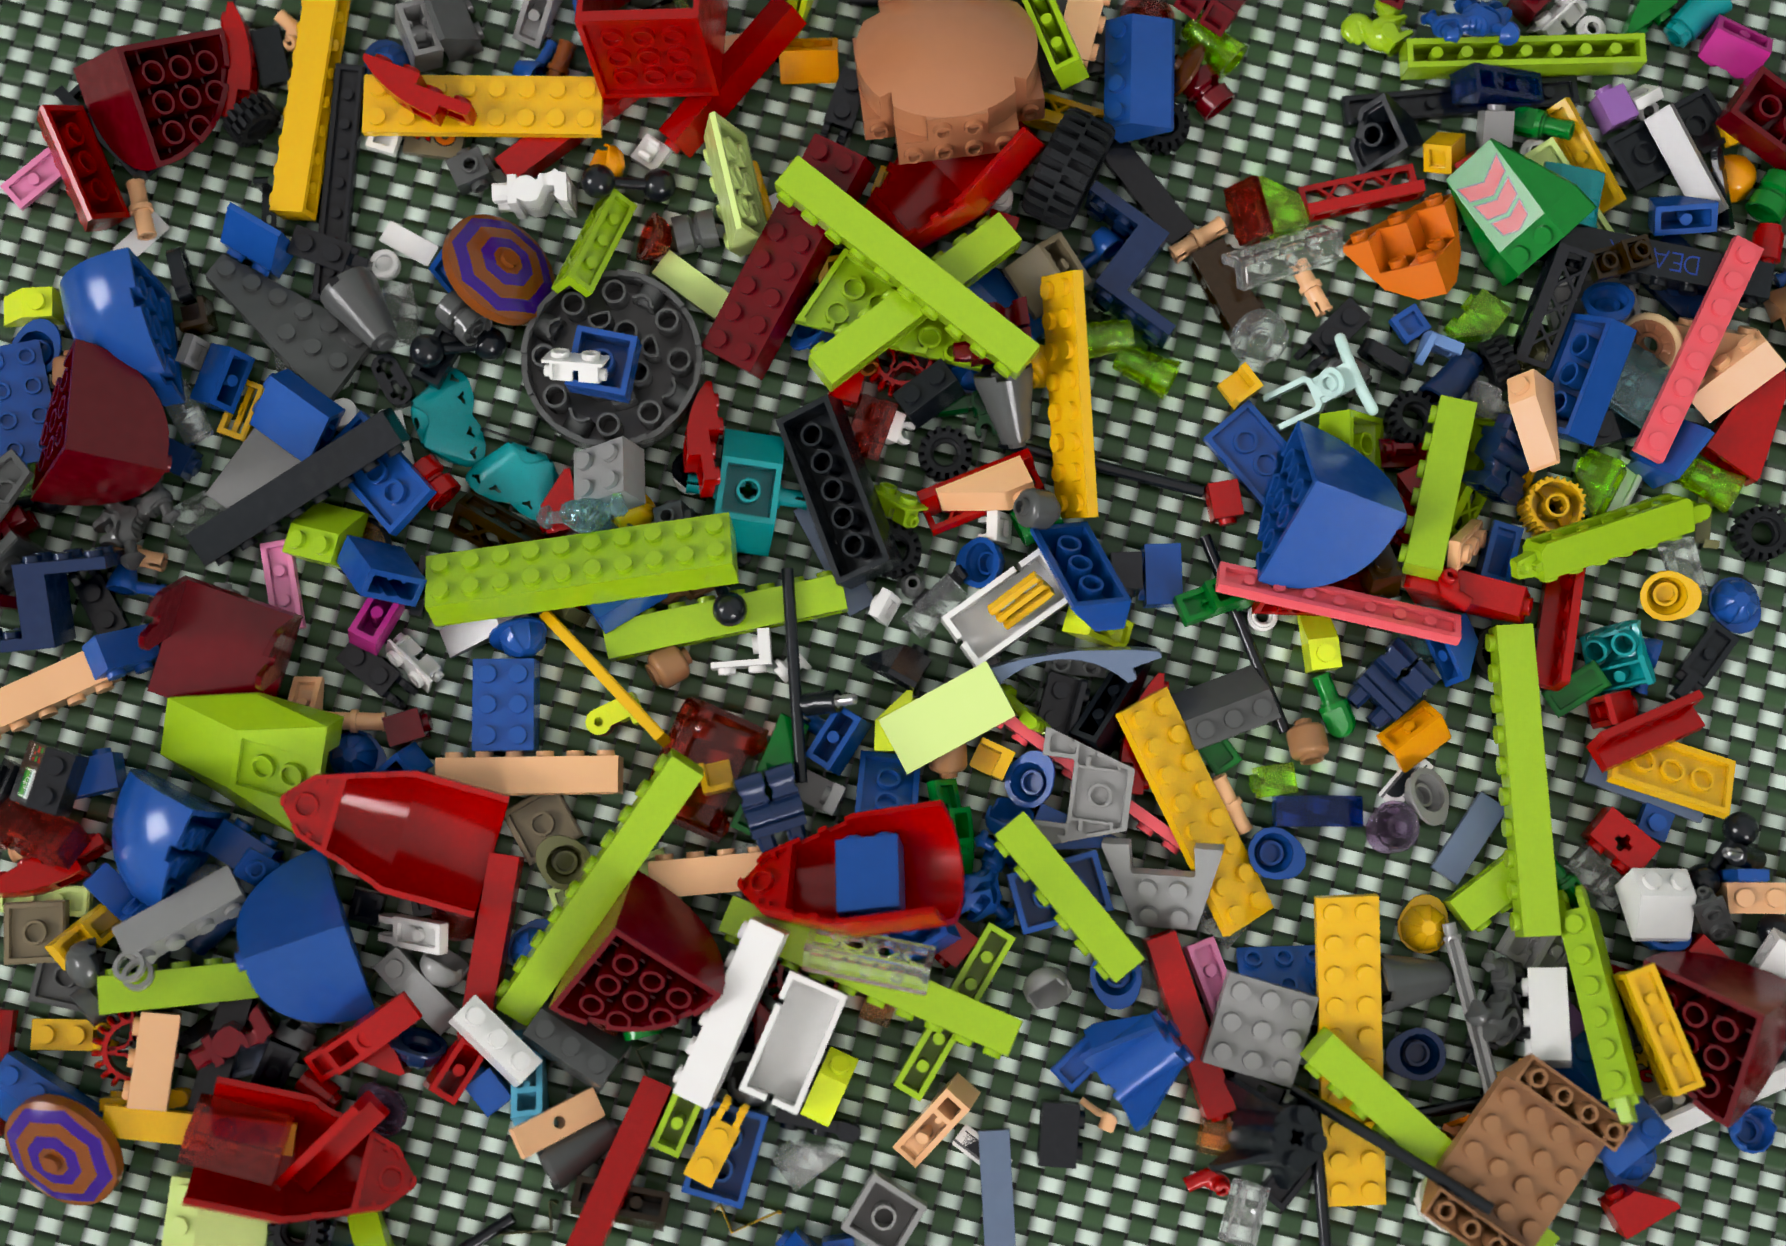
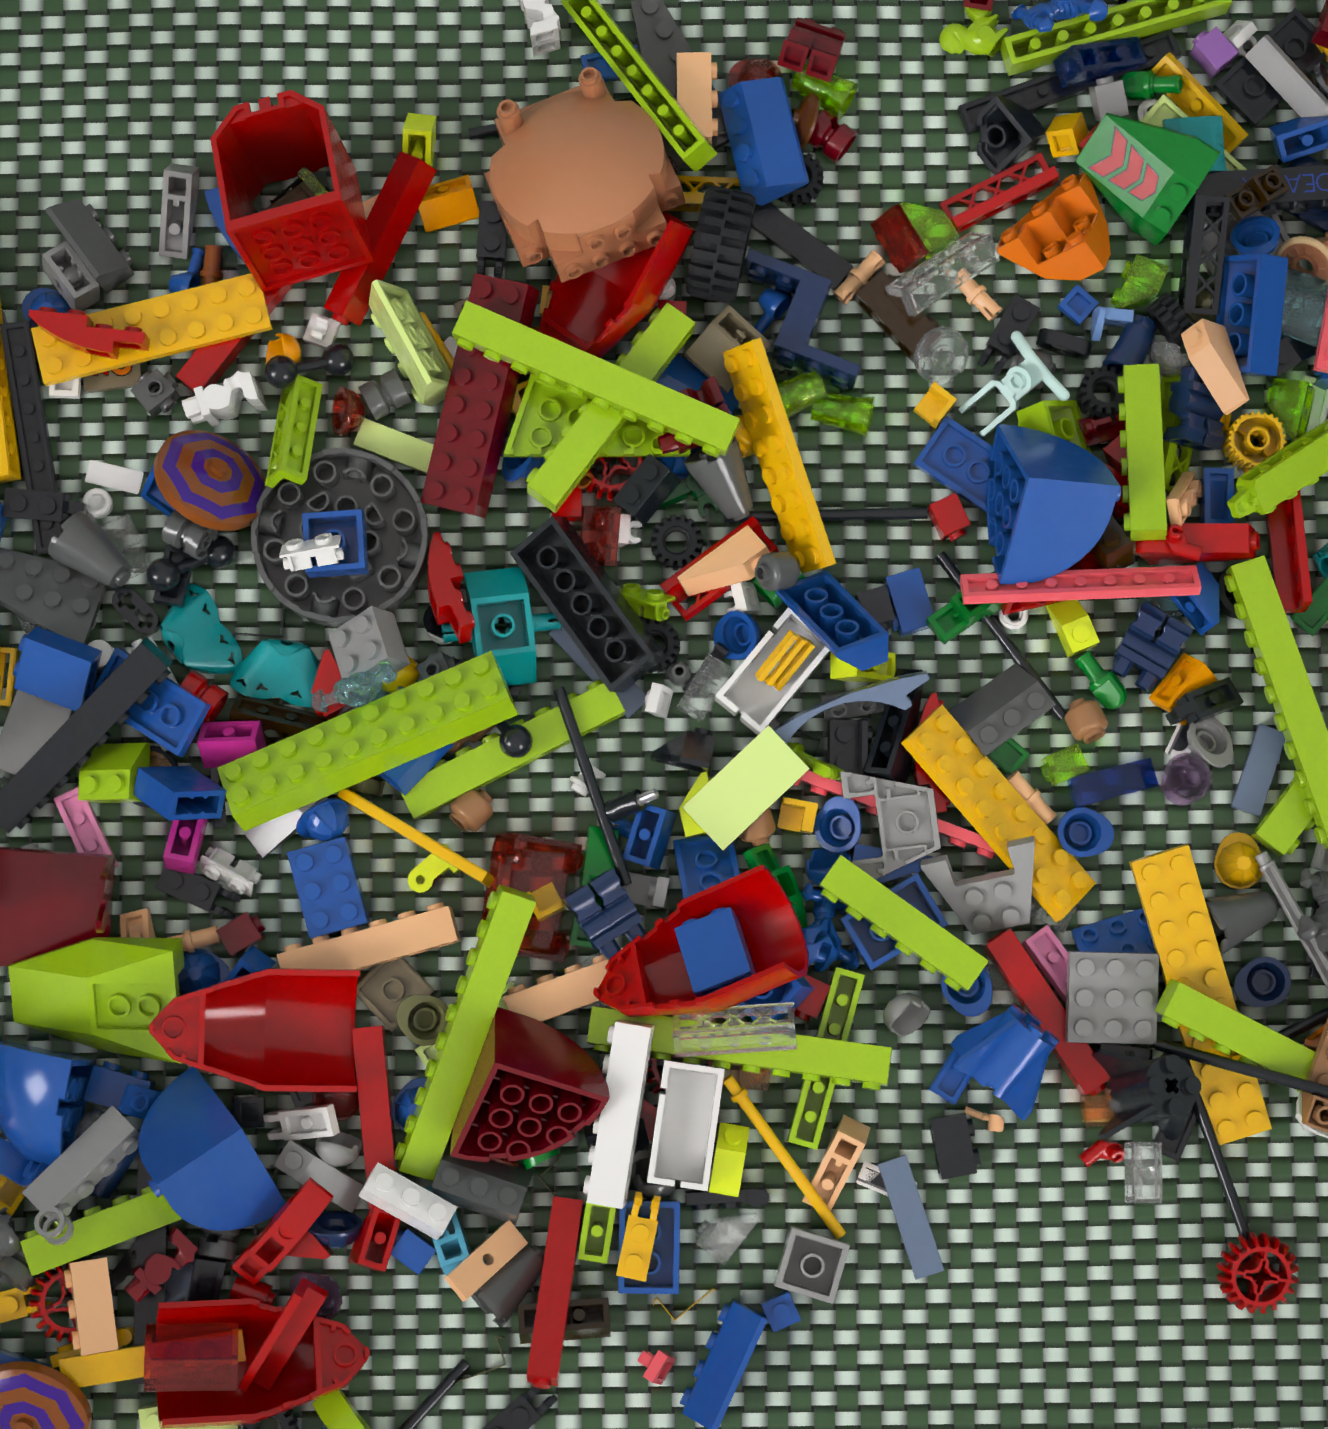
camera: 15 degrees left, 0 degrees up
white bracket [710,627,773,676] -> none
none -> dark pink brick [197,721,267,768]
none -> yellow bar [723,1074,846,1239]
none -> black hinge [1165,677,1244,725]

